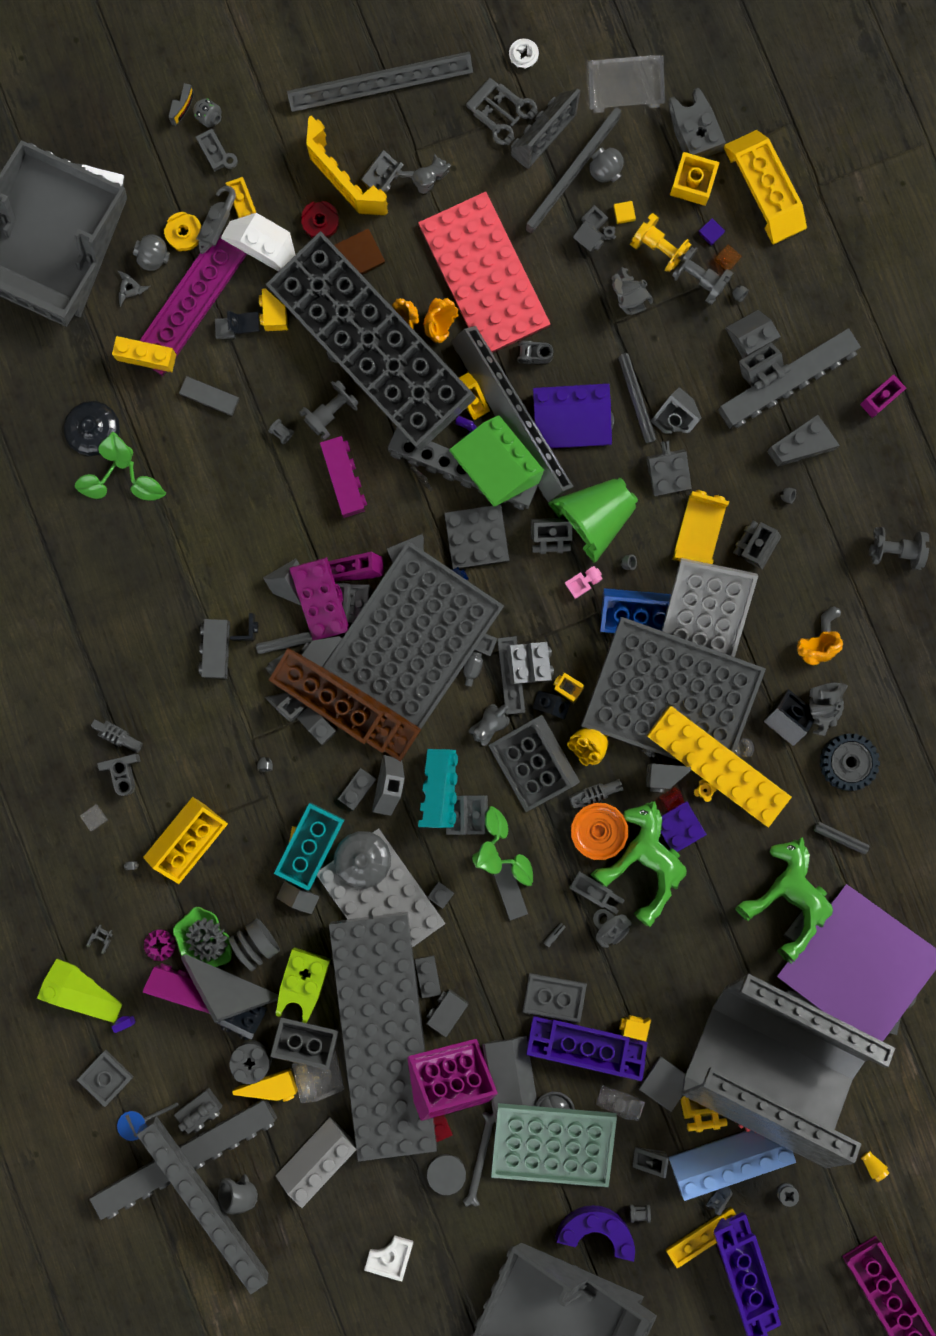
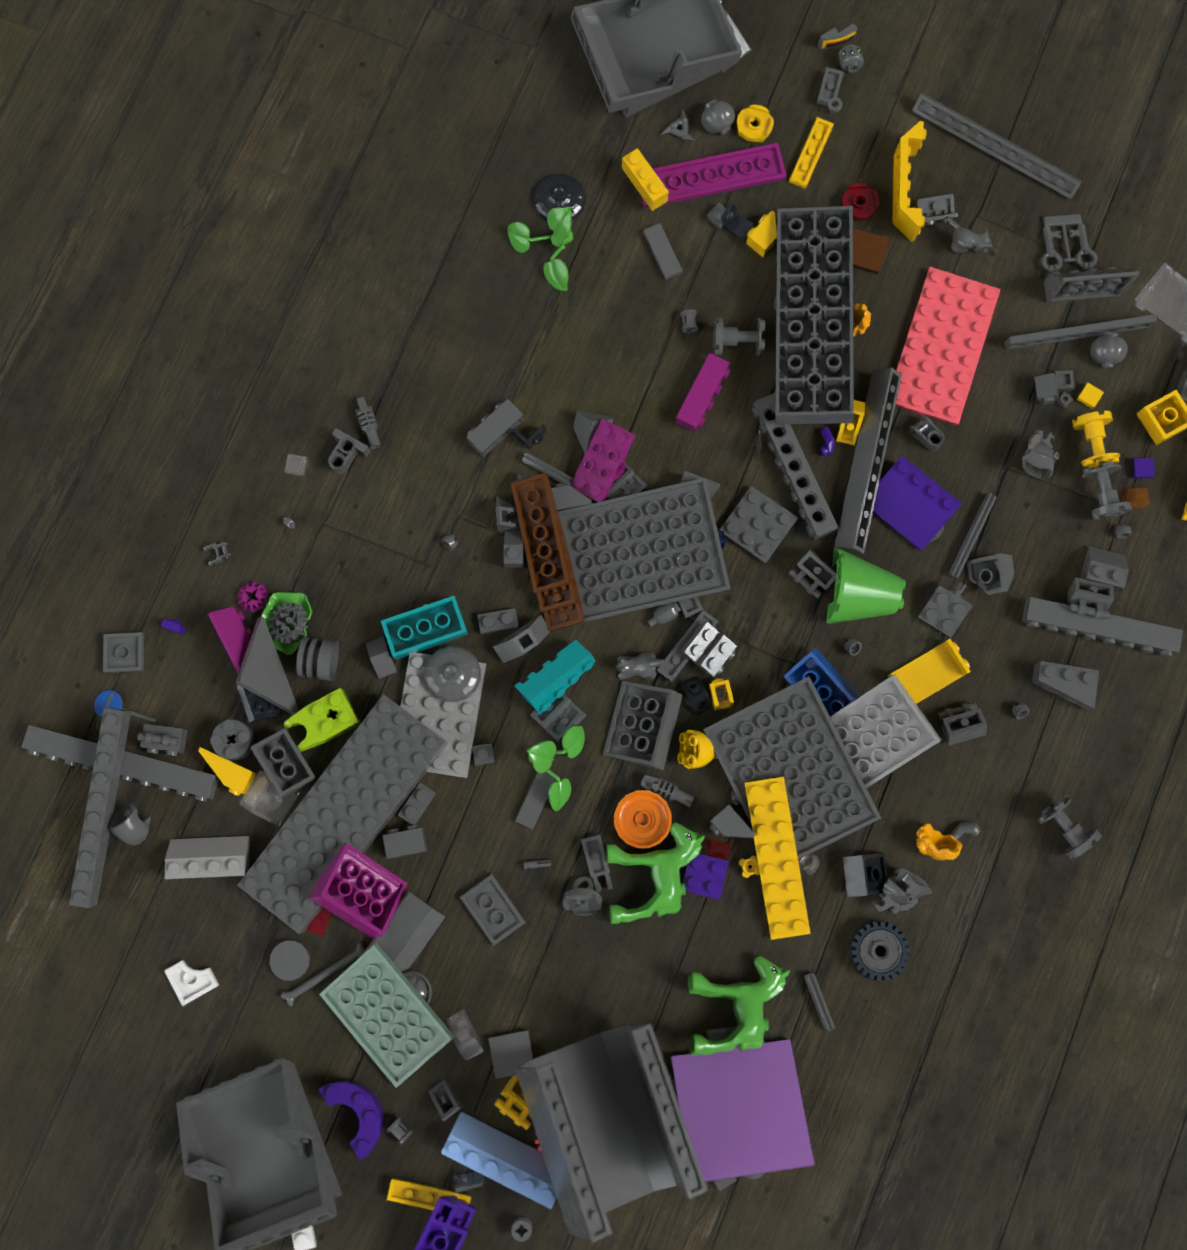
camera: 50 degrees right, 5 degrees down
lime wedge [37,959,122,1023] -> none
yellow slope [143,797,228,884] -> none
dark grey plate [196,186,236,254] -> none
white wedge [221,213,295,272] -> none
magenta slope [328,551,384,581] -> none
light orange hair [424,298,458,343] -> none
bright green slope [450,415,544,507] -> none
white gear [509,39,539,69] -> none
dark purple slope [526,1016,648,1081] -> none
bright pink plate [565,566,603,599] -> none
yellow window [619,1015,651,1041] -> none
magenta brick [860,375,907,418] -> none

